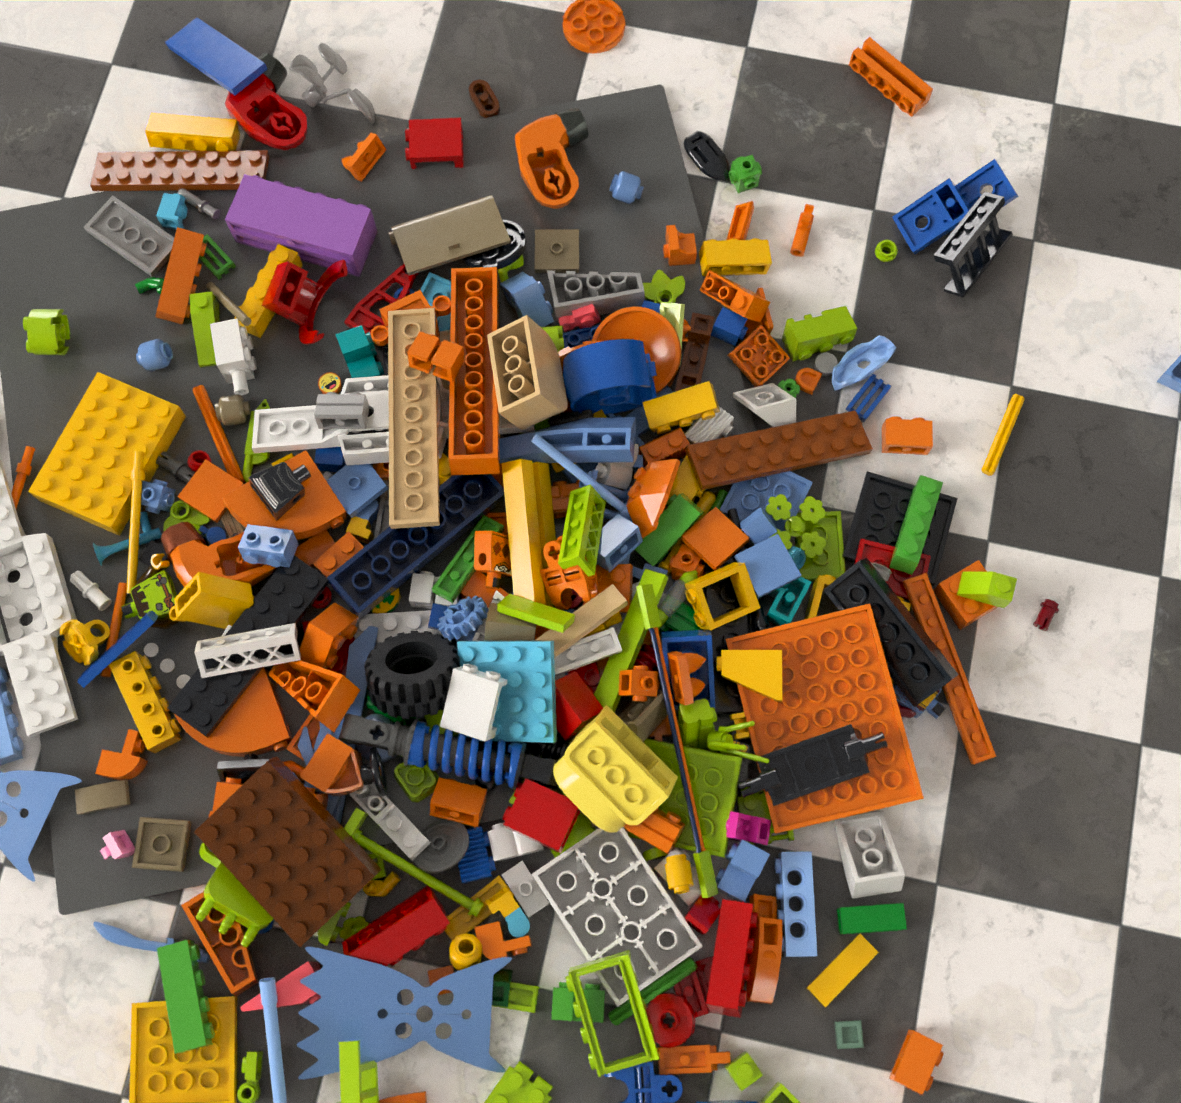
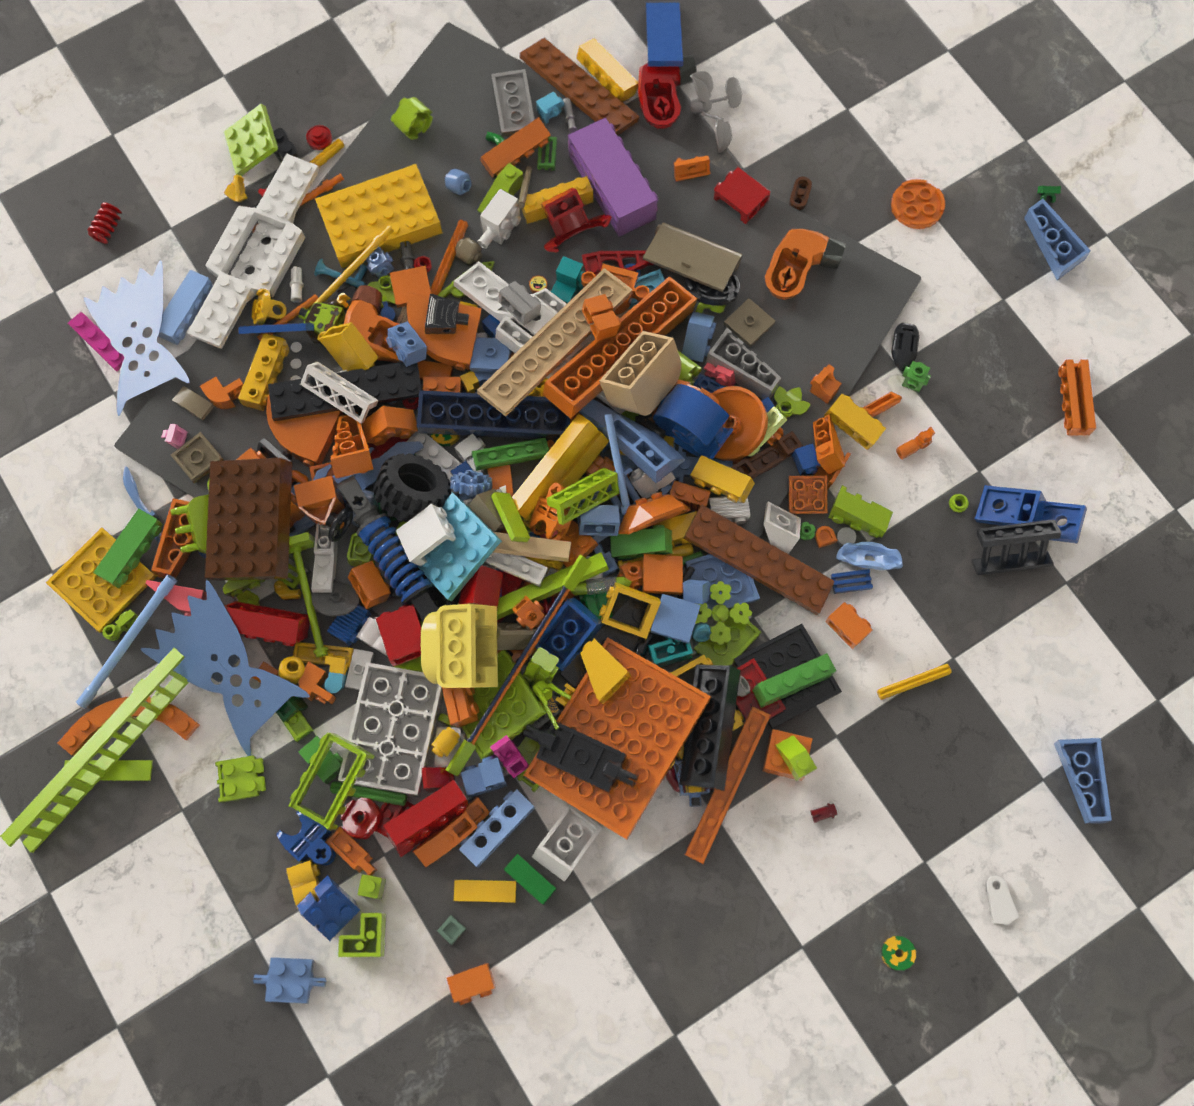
camera: 45 degrees right, 0 degrees up
orange torso [474,531,512,589] -> none
medium blue head [609,171,643,204] -> none
orange tile [667,651,706,705] -> none

